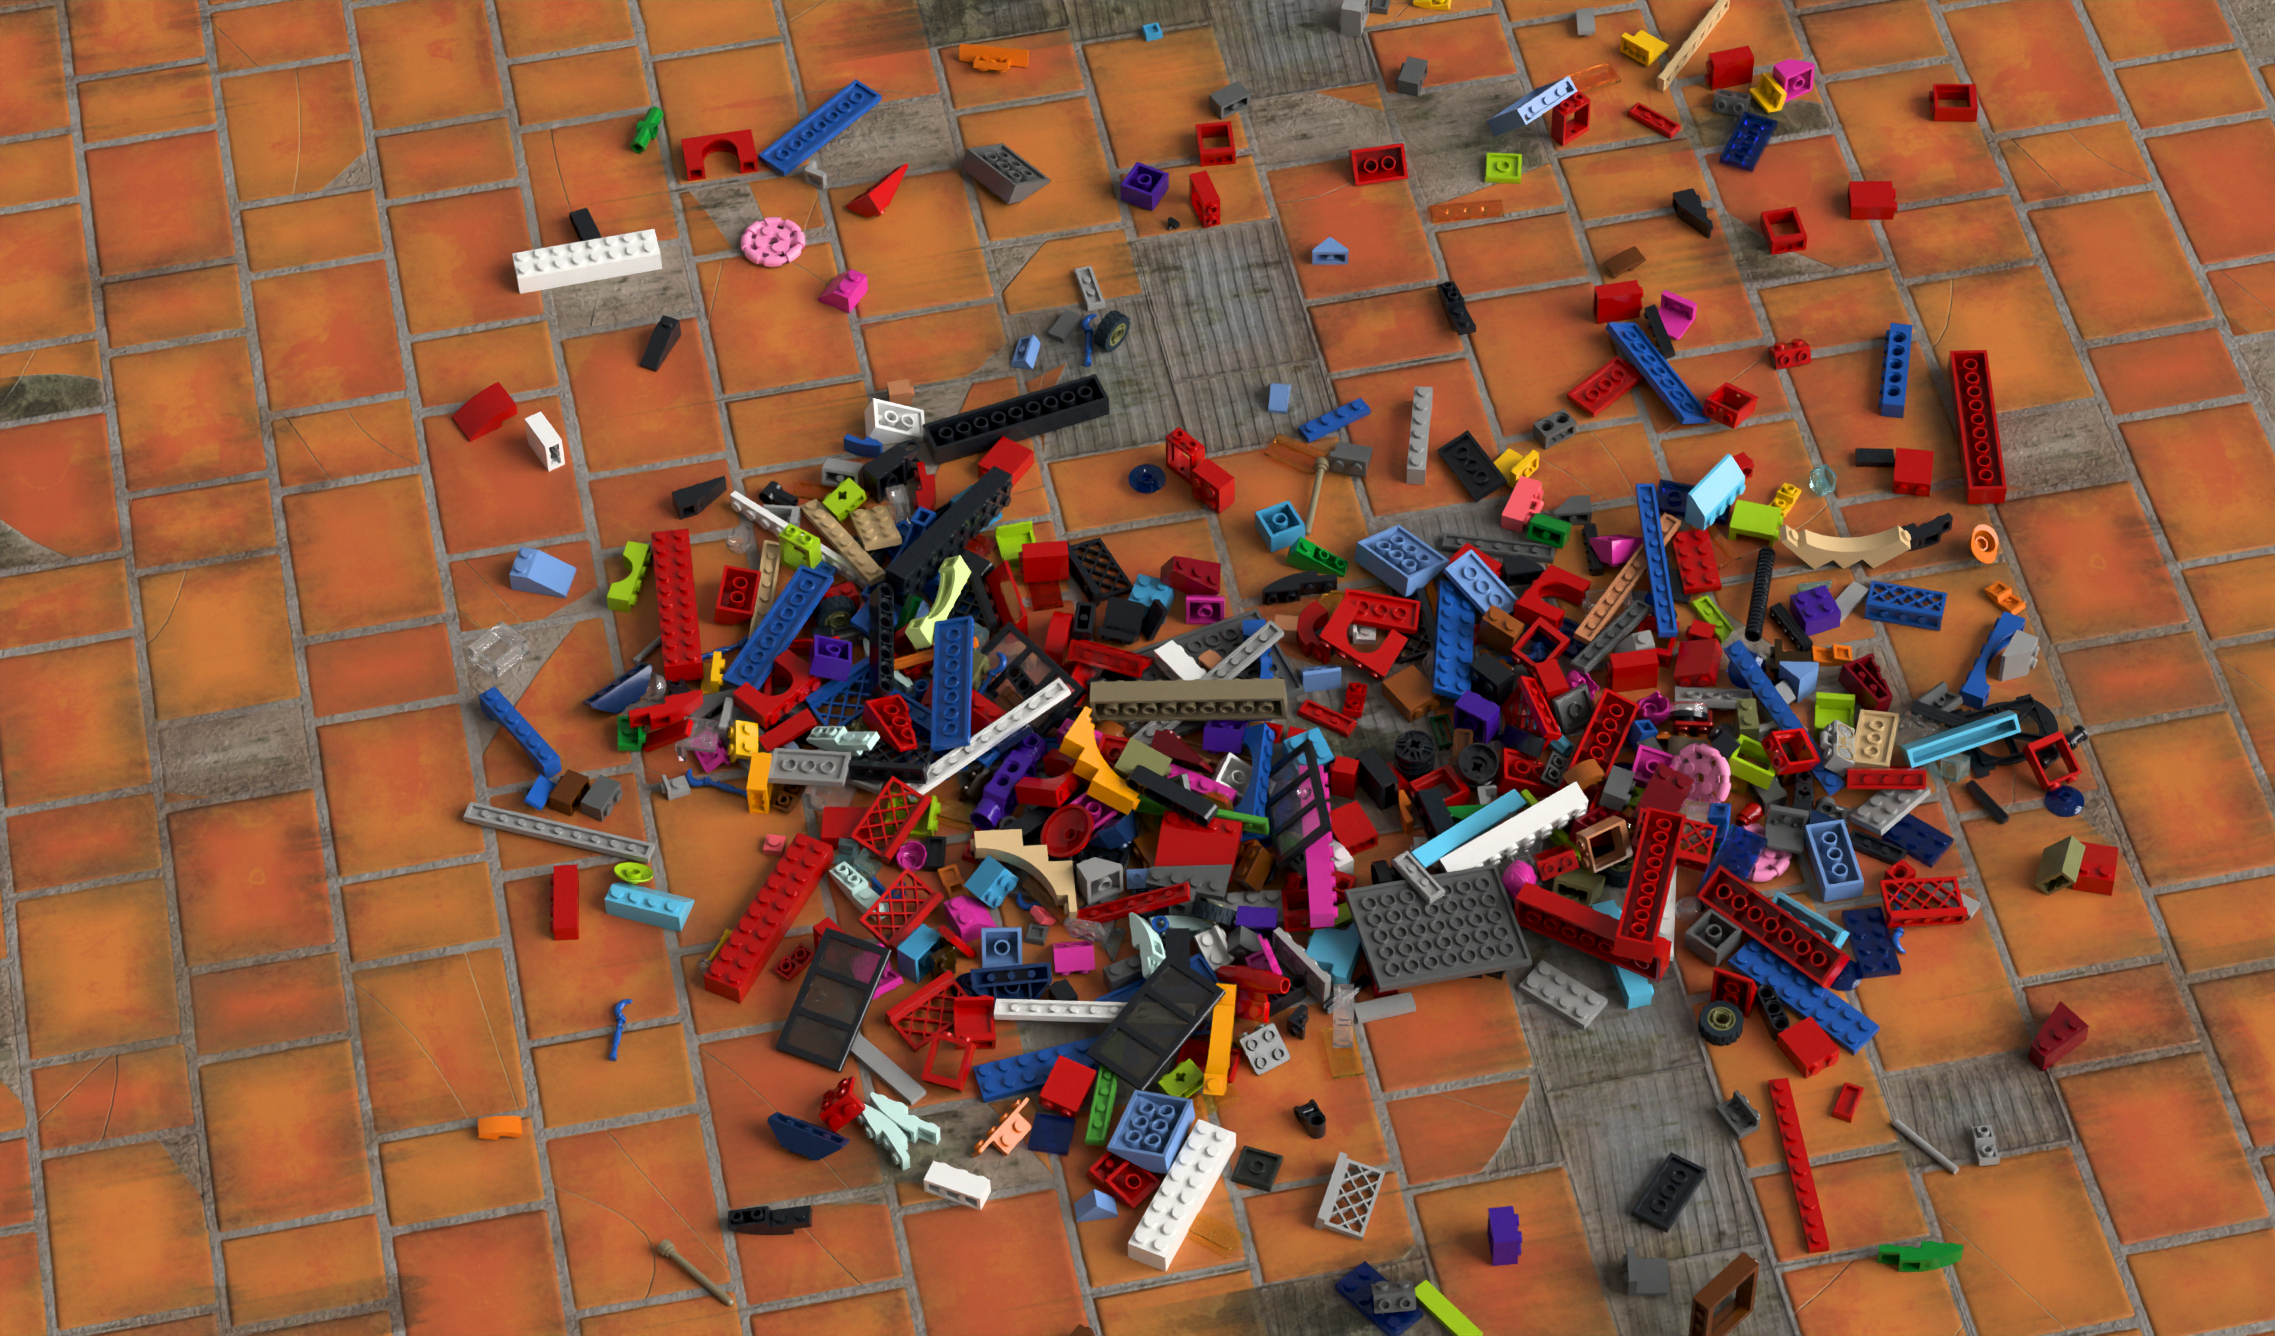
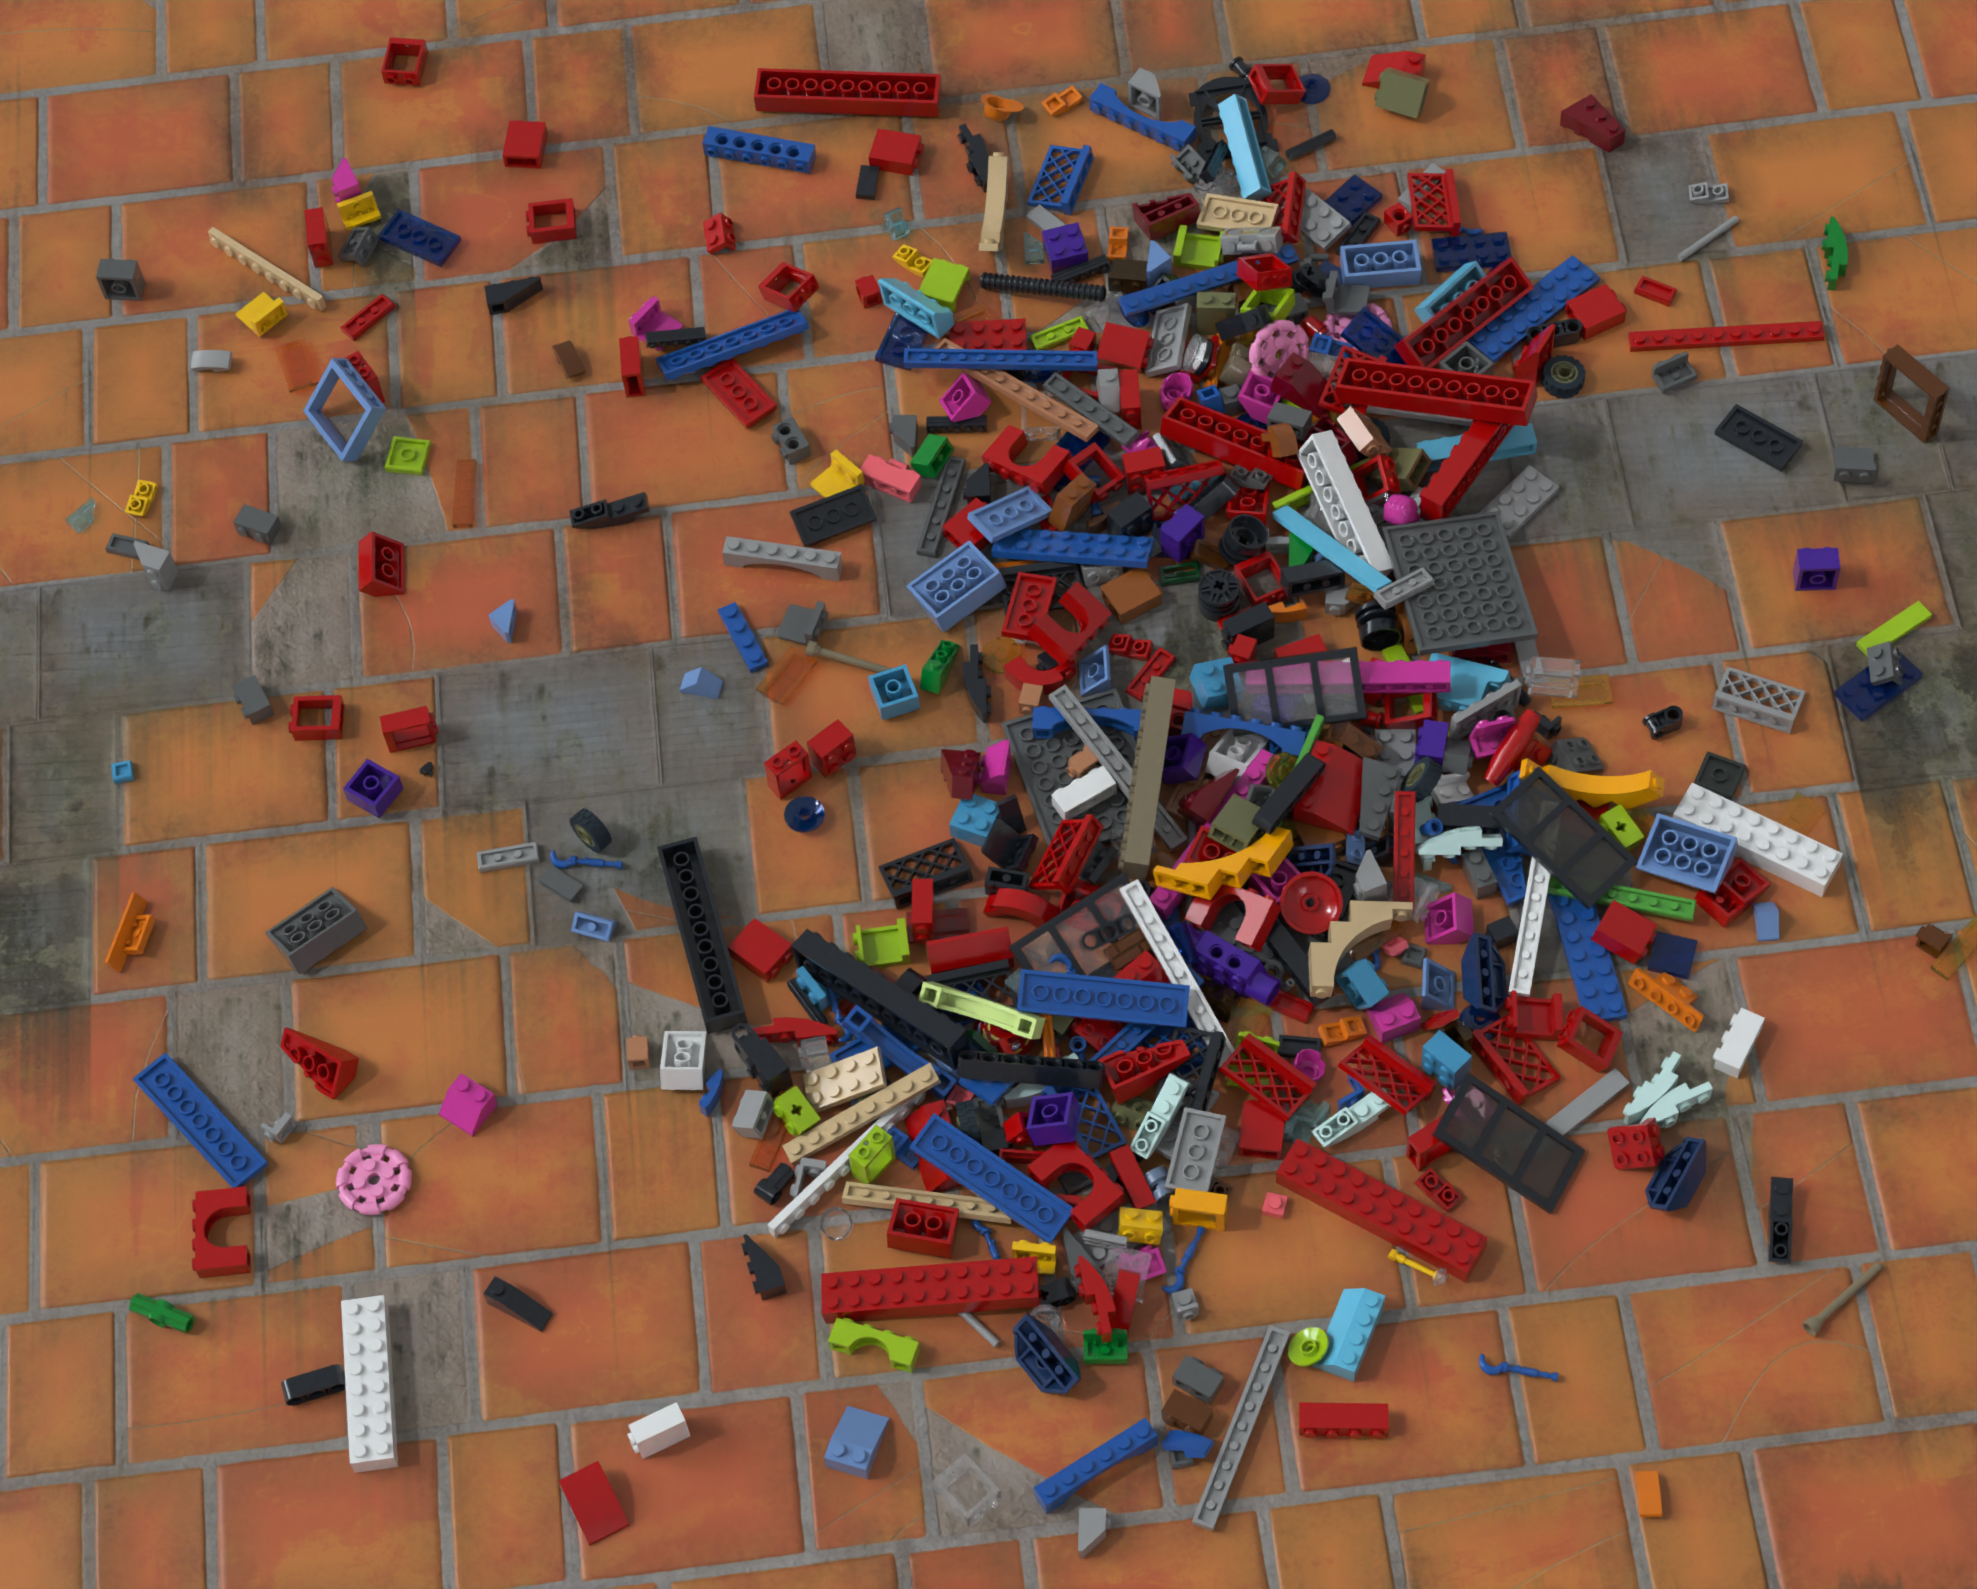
camera: 80 degrees left, 10 degrees up
none -> light grey slope [1078,1508,1111,1558]

